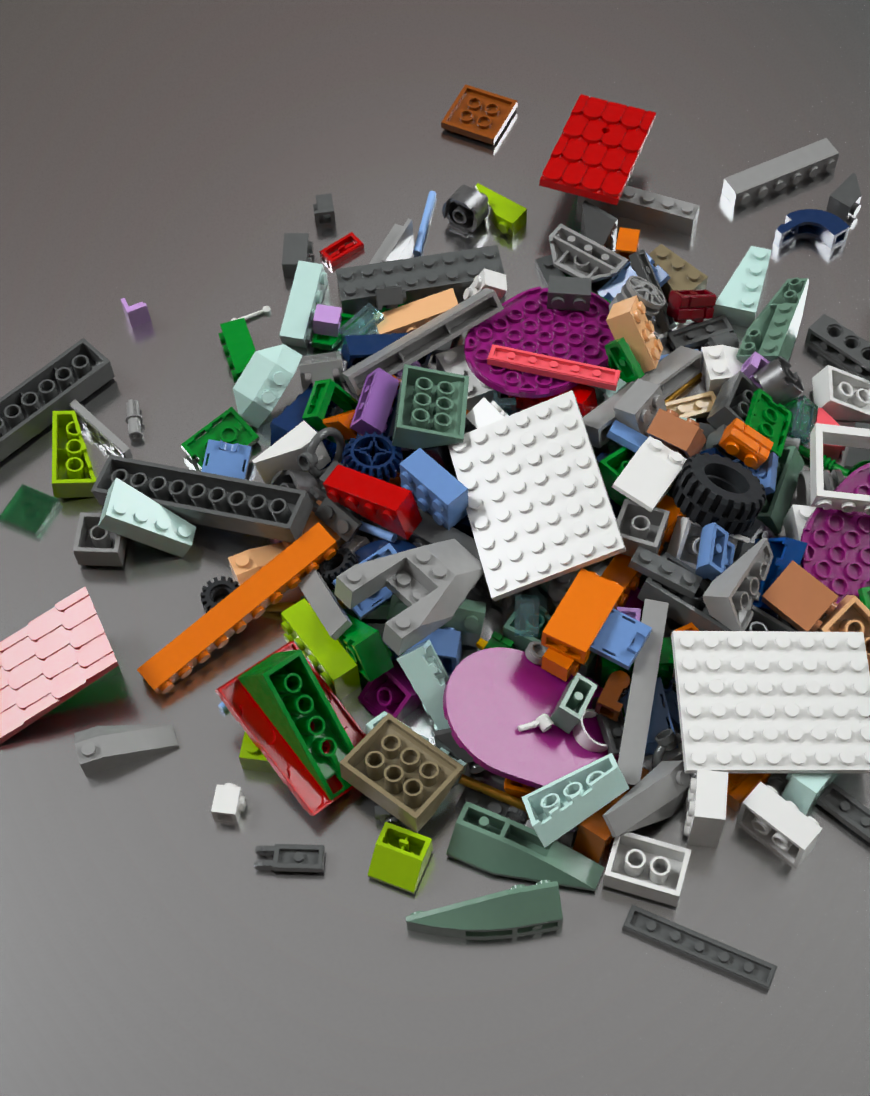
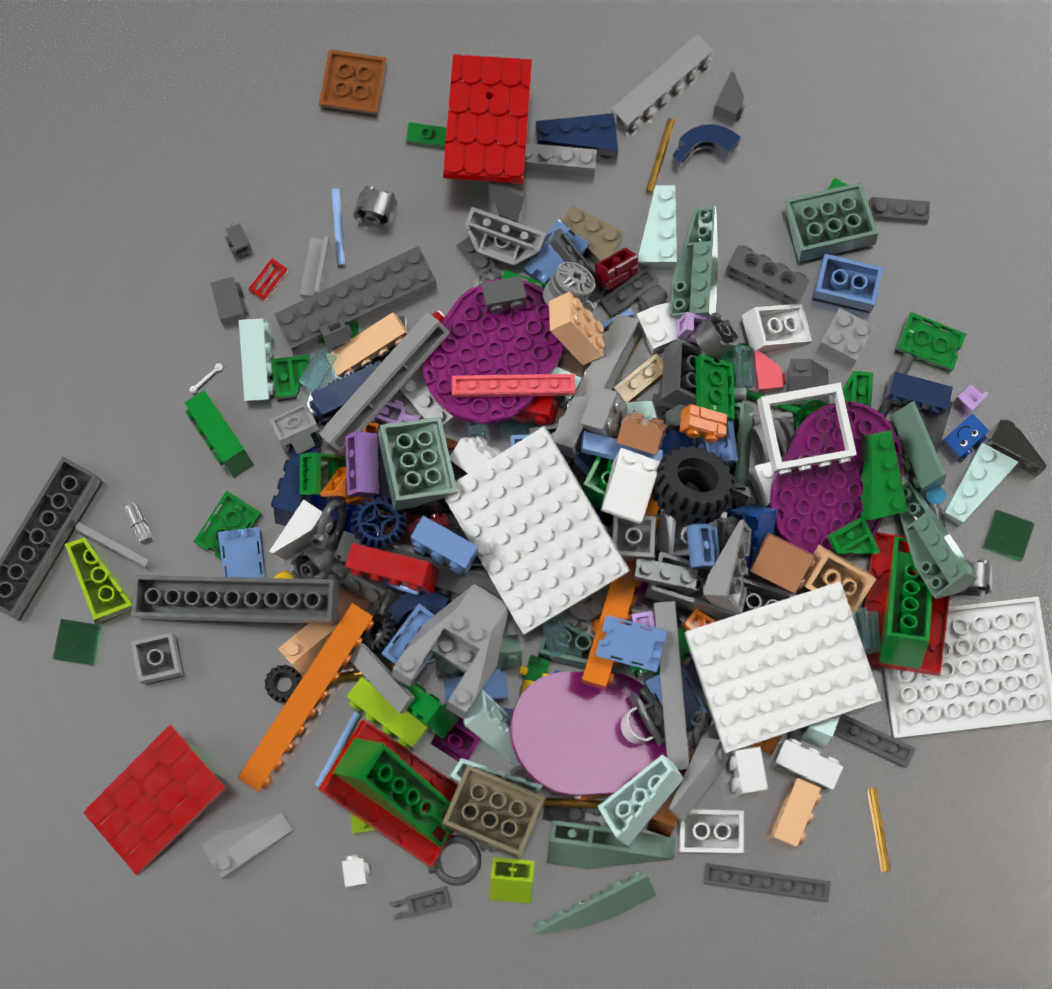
camera: 20 degrees left, 20 degrees up
light aqua wedge [98,477,196,558] -> none
lavender panel [120,298,151,328] -> none
light aqua wedge [233,344,302,429] -> none
lavender panel [313,304,342,337] -> none
white brick [463,268,507,300] -> none
lime slope [476,183,527,237] -> none
white hand [518,714,554,732] -> none
light grey tile [525,641,548,665] -> none
orange panel [541,568,625,665] -> none
sand green brick [550,673,598,734] -> none
reddish brown leg [594,670,630,722] -> none
green wing [605,337,645,383] -> none
orange brick [615,227,641,261] -> none
none -> green plate [406,122,447,148]
none -> dark grey piece [428,835,482,886]
none -> dark blue wedge [535,113,618,158]
none -> pearl gold bar [646,118,675,193]
none -> light nougat brick [769,778,822,848]
none -> pearl gold bar [868,787,891,872]

